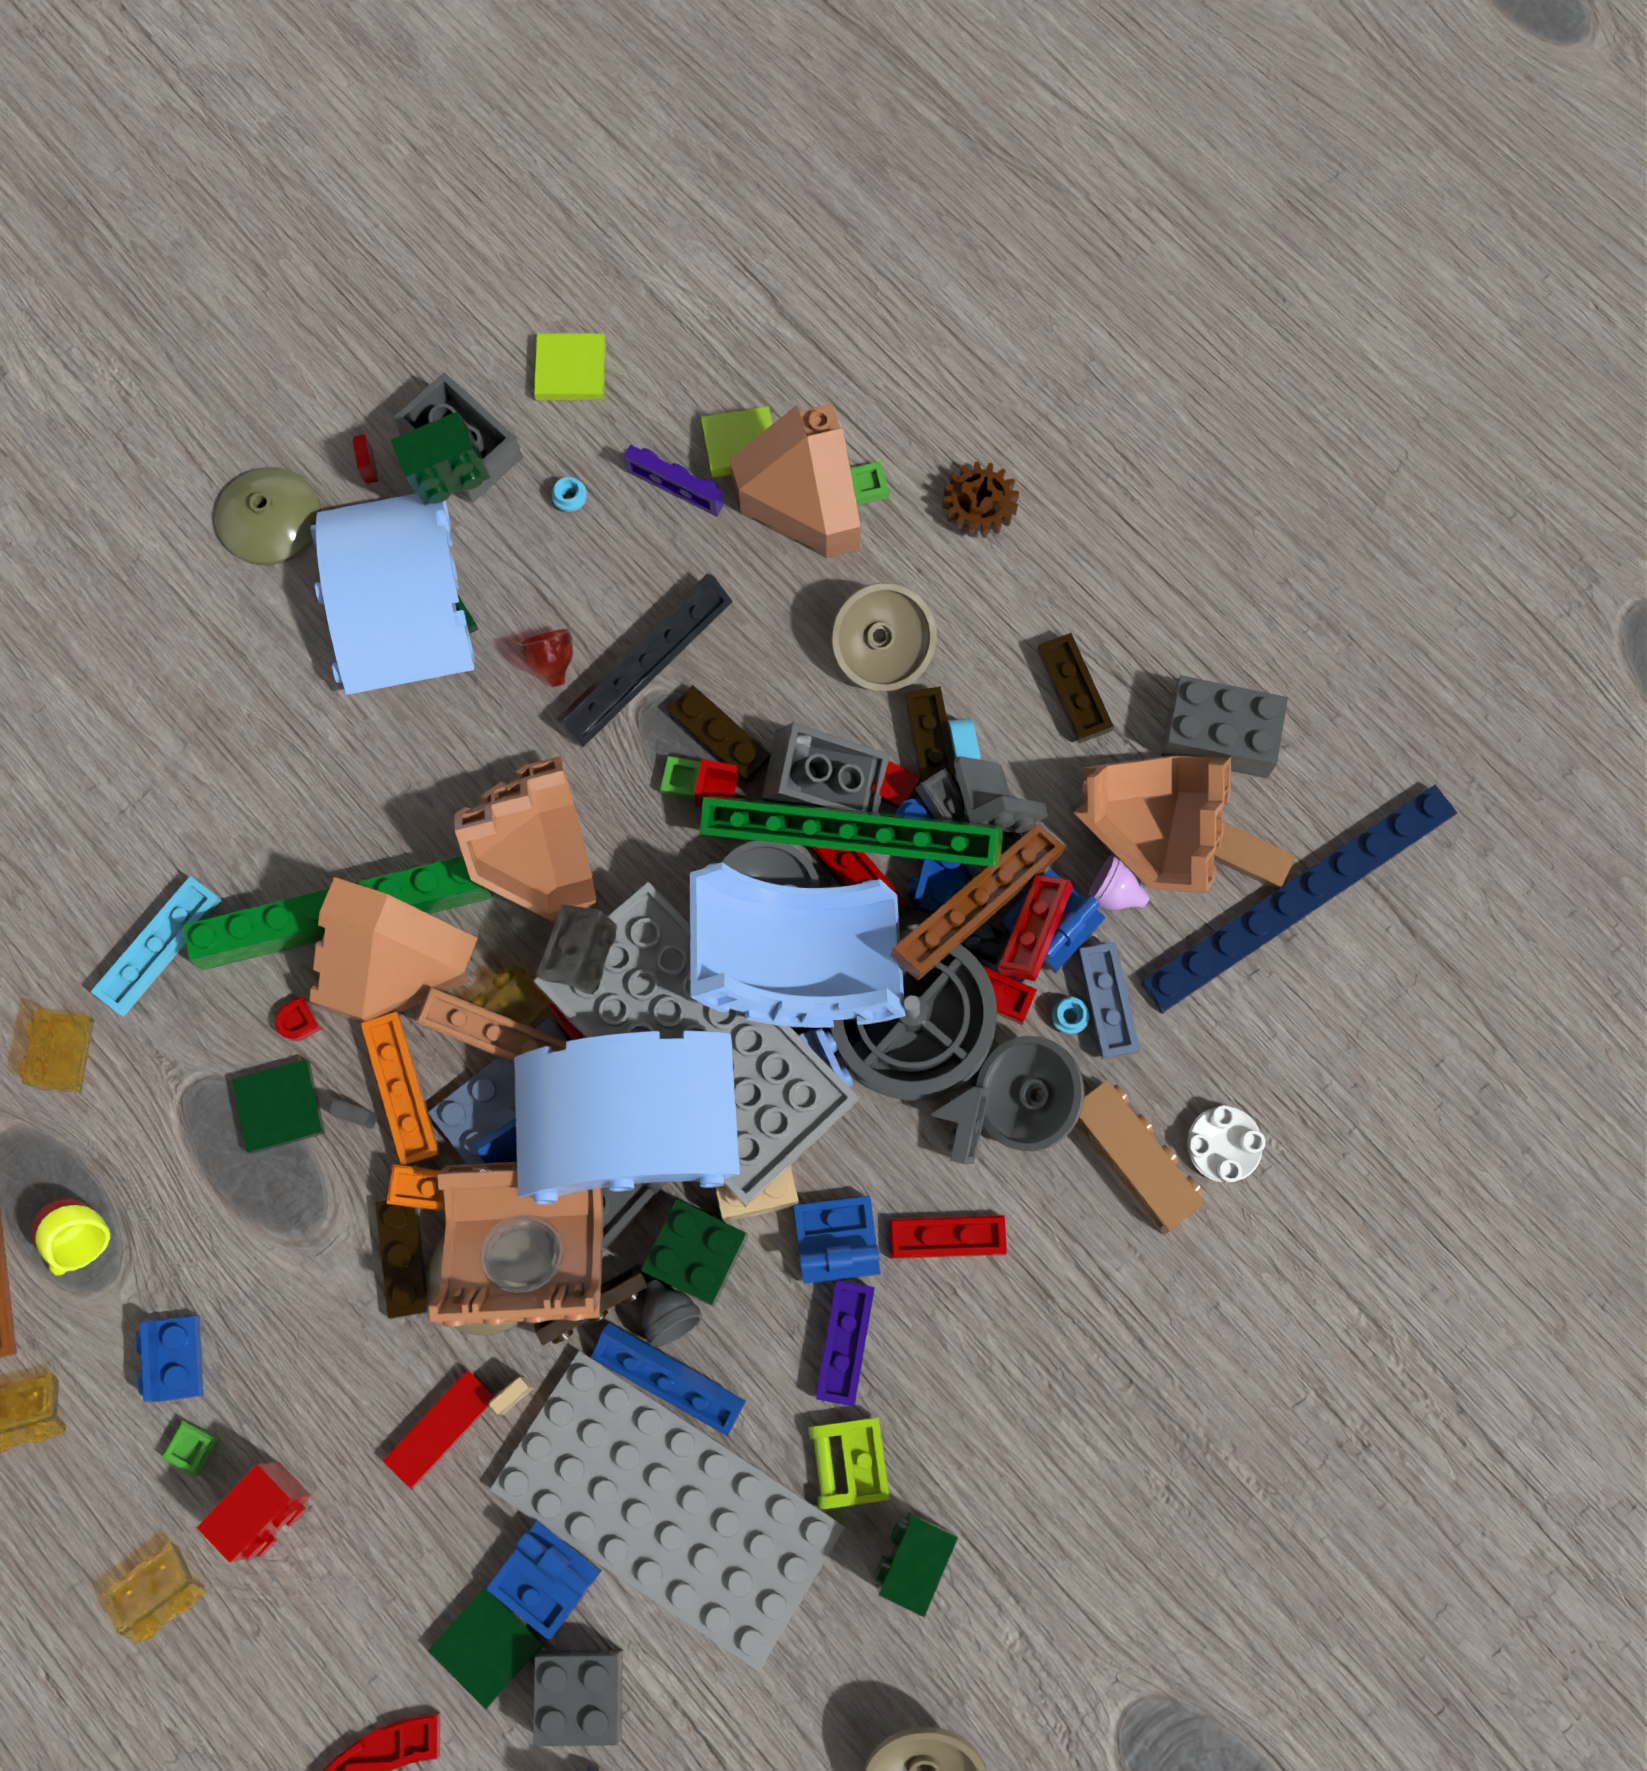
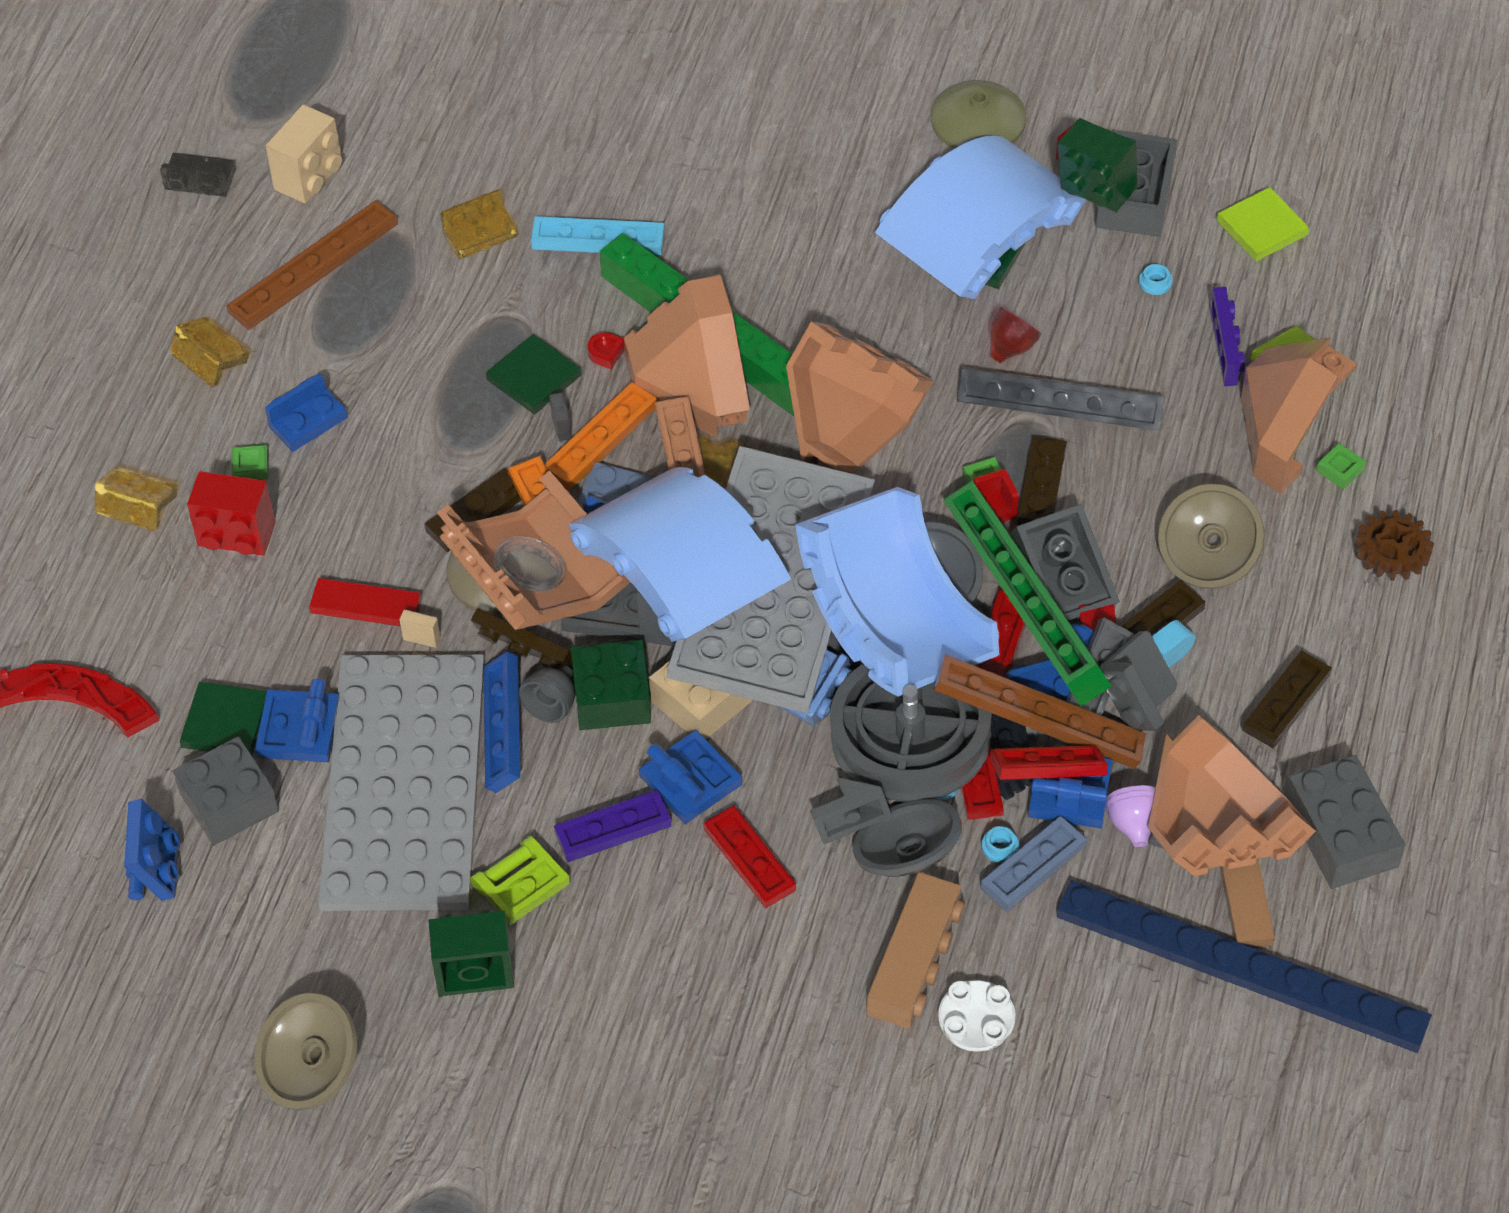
camera: 60 degrees right, 20 degrees down
neon yellow piece [32,1198,110,1276] -> none
clear smoke bracket [536,905,617,995] -> none

